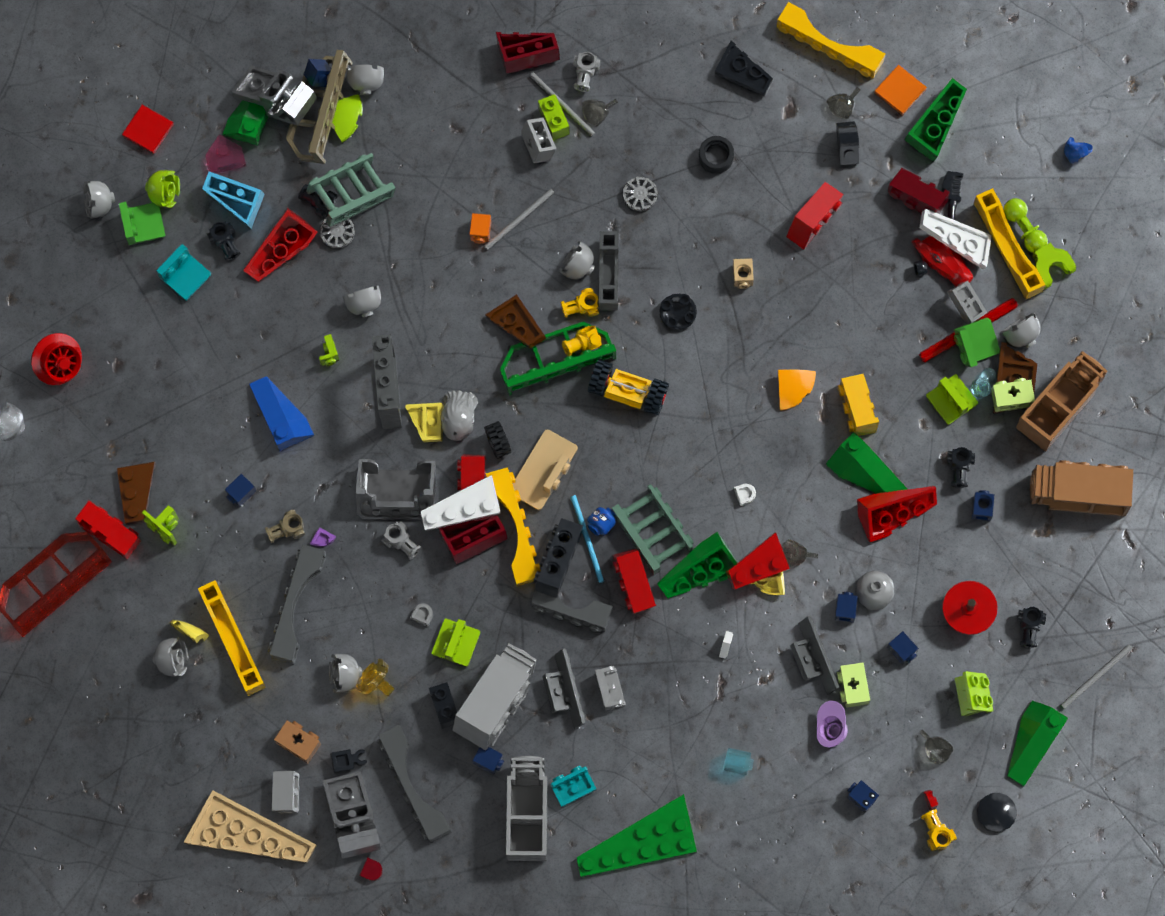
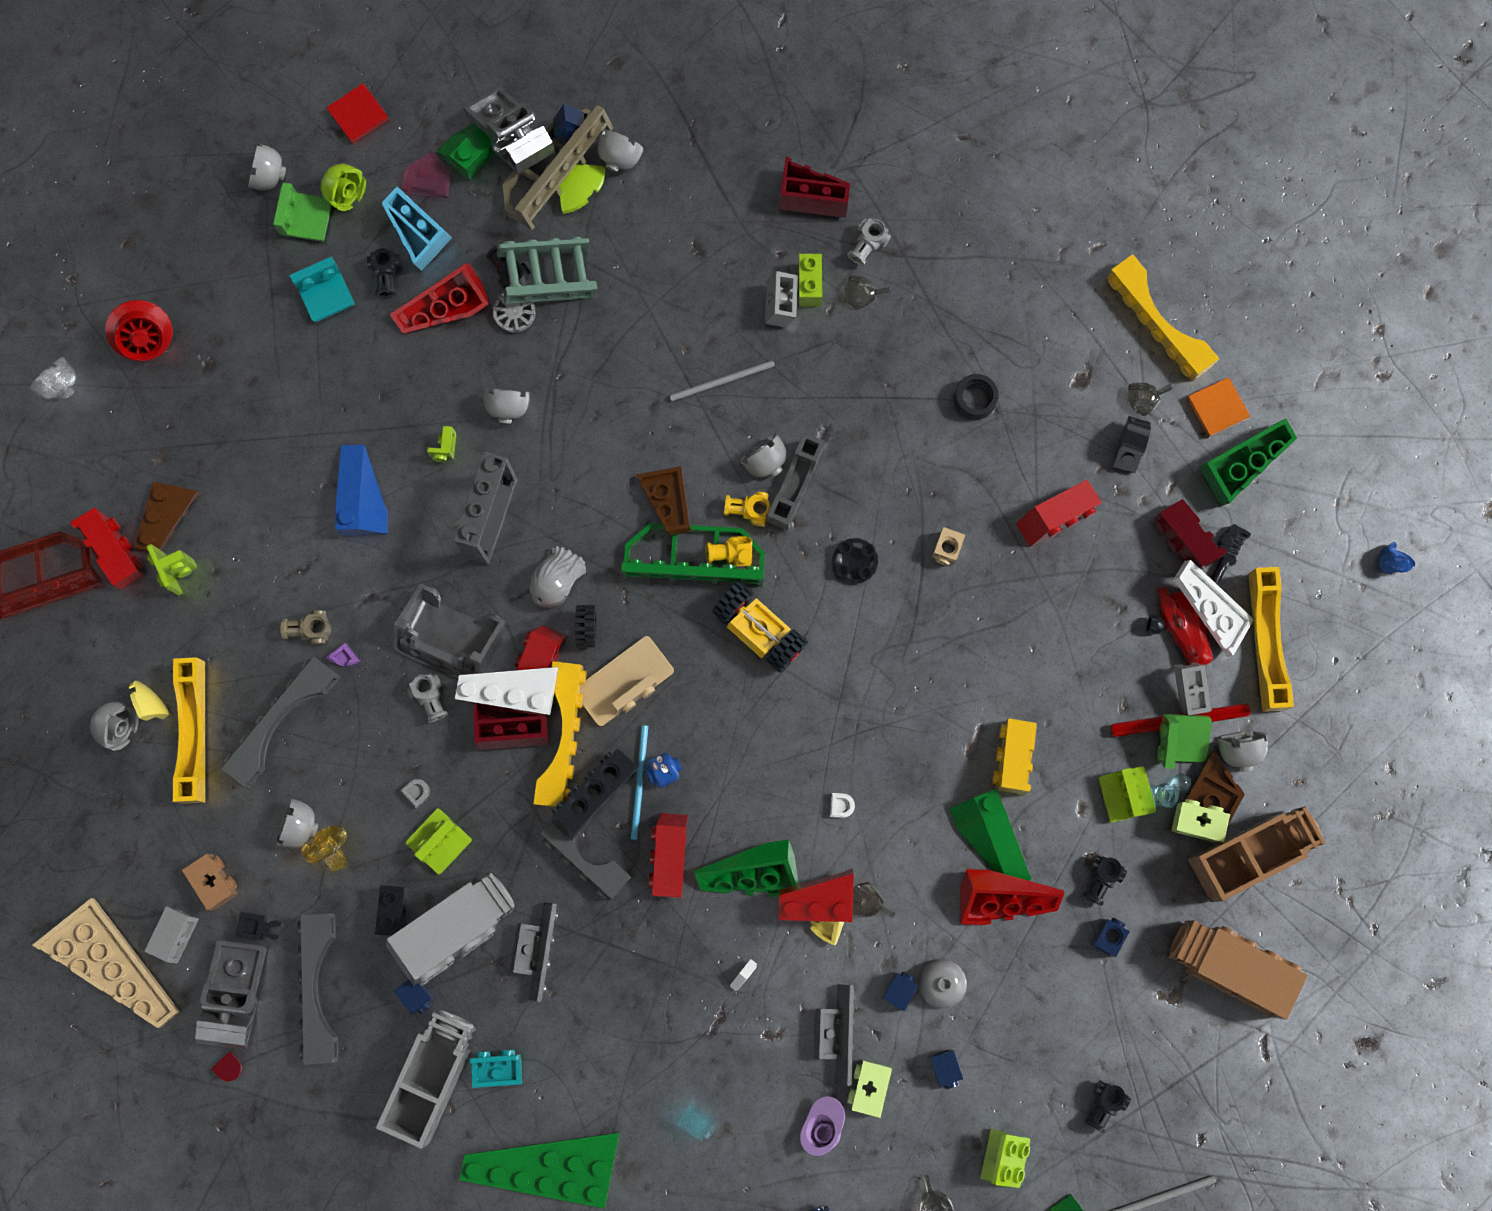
camera: 20 degrees right, 5 degrees up
dark blue brick [225,474,256,507] -> none
light yellow wing [405,403,443,442] -> none
orange brick [470,213,492,244] -> none
light grey axle [530,72,595,136] -> none
light grey hinge [595,666,626,711] -> none
sand green fence [612,484,694,575] -> none
light grey wheel [623,177,658,211] -> none
black wing [715,40,773,97] -> none
light orange brick [778,370,816,411] -> none
red piece [943,581,998,635] -> none
lime piece [1003,198,1076,289] -> none

